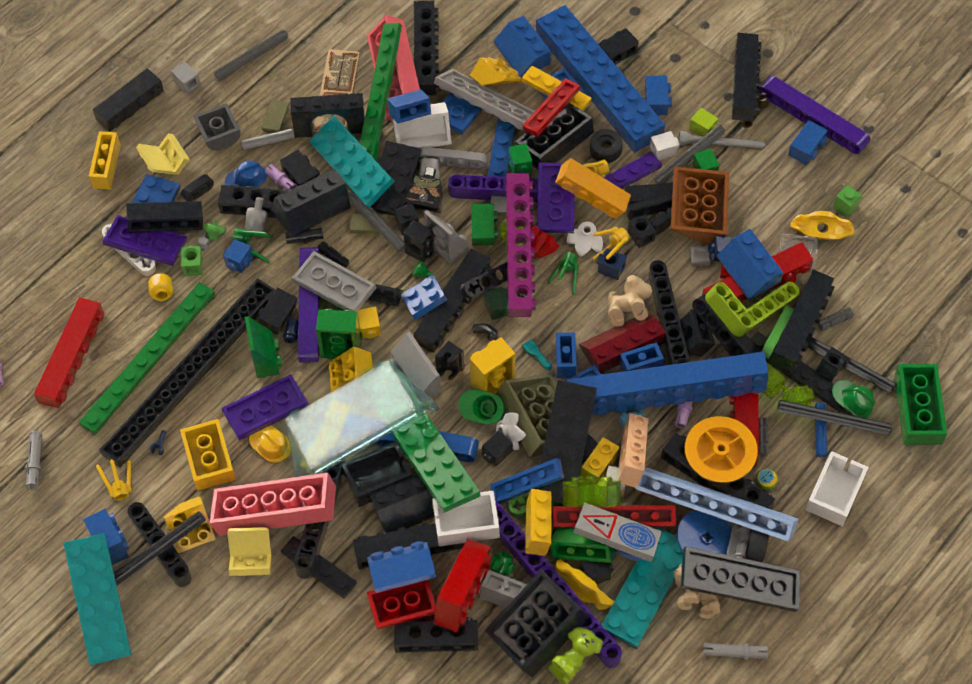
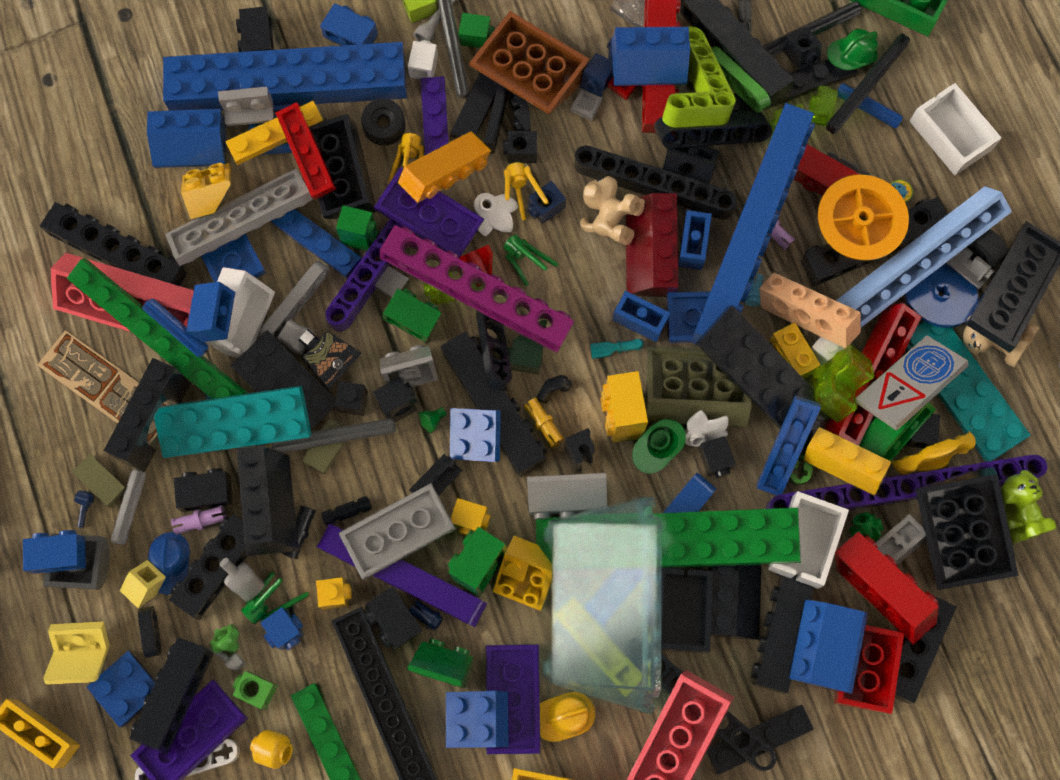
camera: 60 degrees left, 15 degrees up
none -> blue brick [23,530,86,574]
none -> dark blue hand [74,490,94,528]
none -> light yellow brick [120,560,166,608]
none -> blue axle [143,299,209,357]
none -> light grey bracket [218,87,274,126]
none -> yellow brick [316,577,352,610]
none -> blue brick [446,691,509,748]
none -> yellow pin [523,398,565,448]

